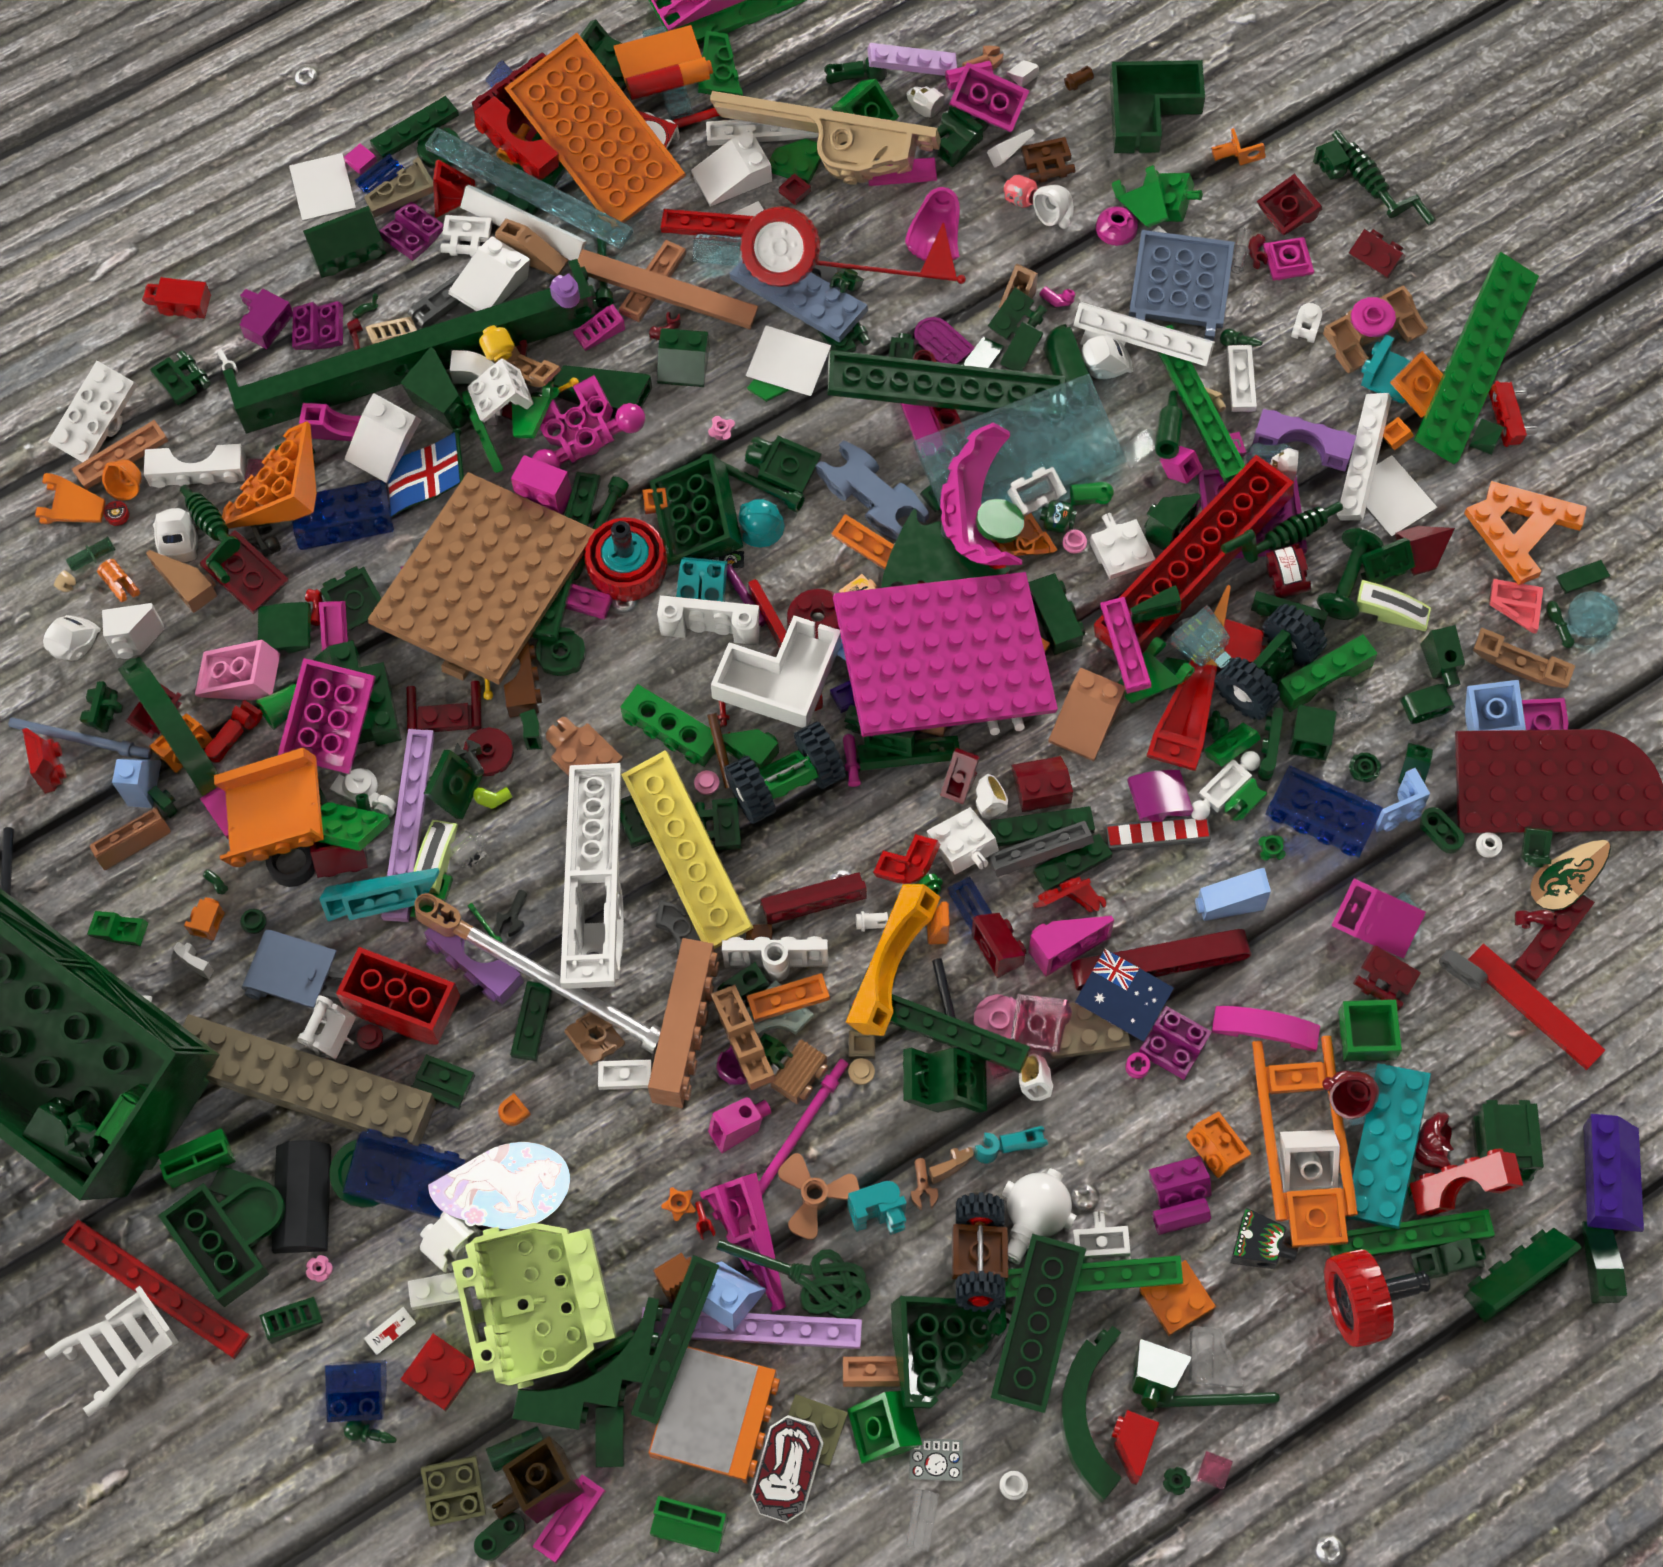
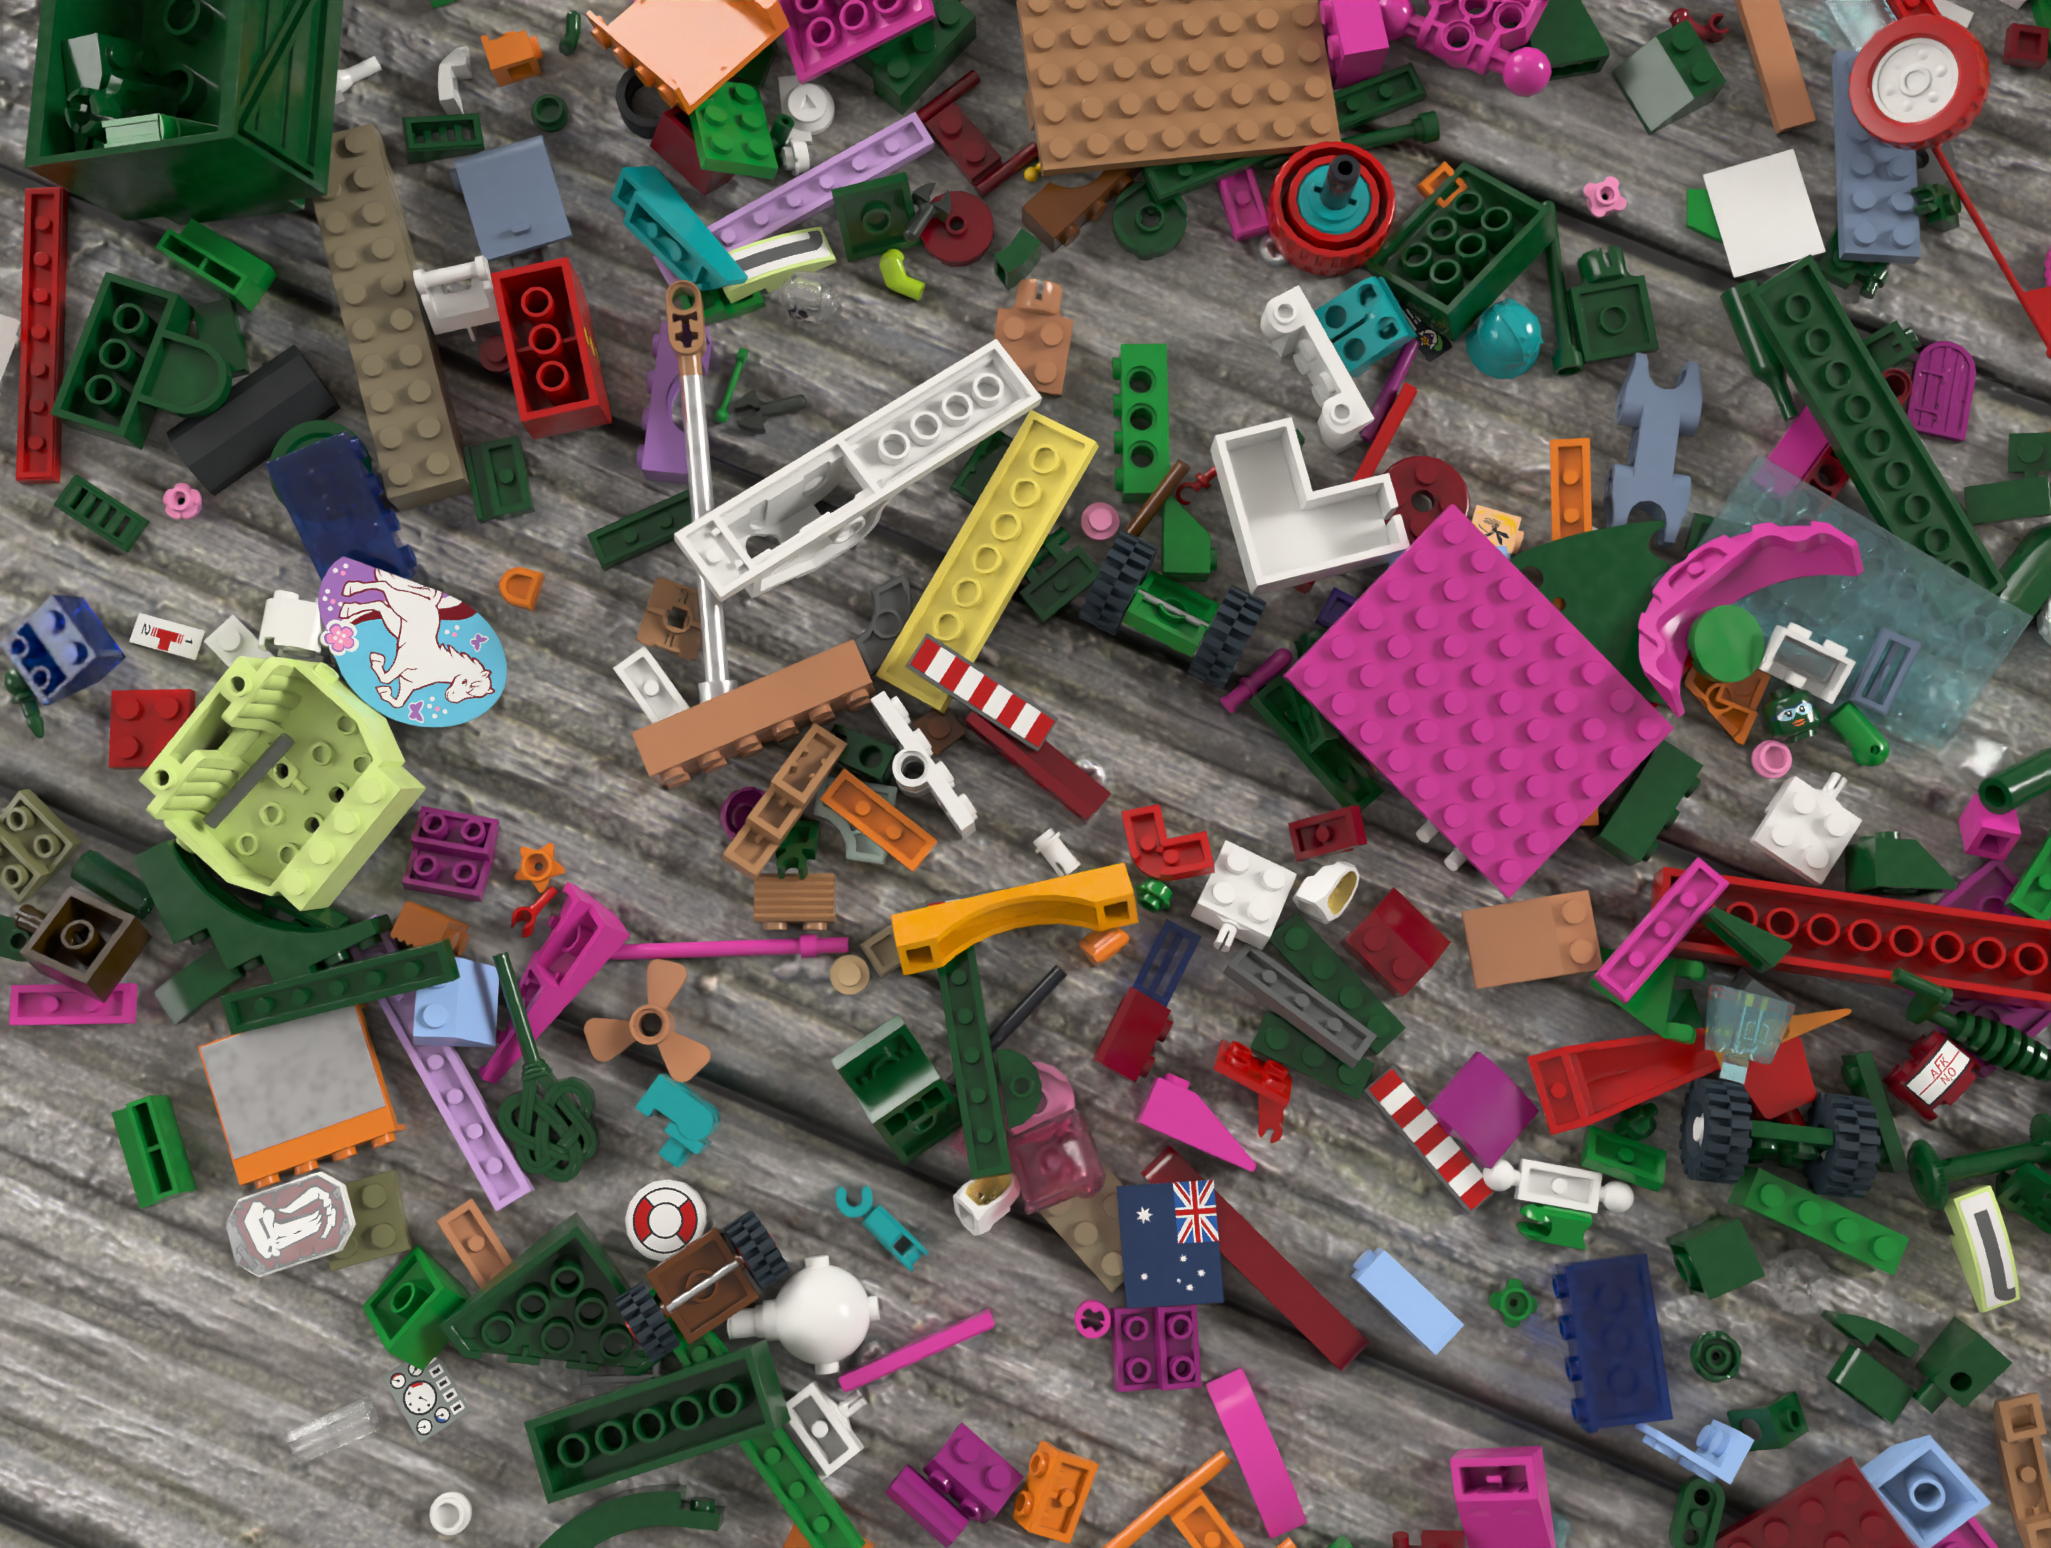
camera: 50 degrees right, 15 degrees up
dark pink torso [708,1097,771,1153] -> none
nougat bar [911,1158,938,1210] -> none
medium nougat slope [929,1147,974,1184] -> none
slope [963,337,1004,368] -> none
dark green plate [1258,707,1284,781] -> none
none -> dark grey bar [203,733,295,829]
none -> dark green slope [402,113,485,164]
none -> magenta slope [402,806,500,903]
none -> tile [625,1179,707,1261]
none -> dark pink tile [838,1308,995,1393]
none -> tile [905,633,1058,752]
none -> dark green plate [995,1049,1042,1129]
none -> dark green piece [1720,280,1800,422]
none -> dark green slope [1820,1309,1920,1359]
none -> sand blue tile [1846,627,1922,715]

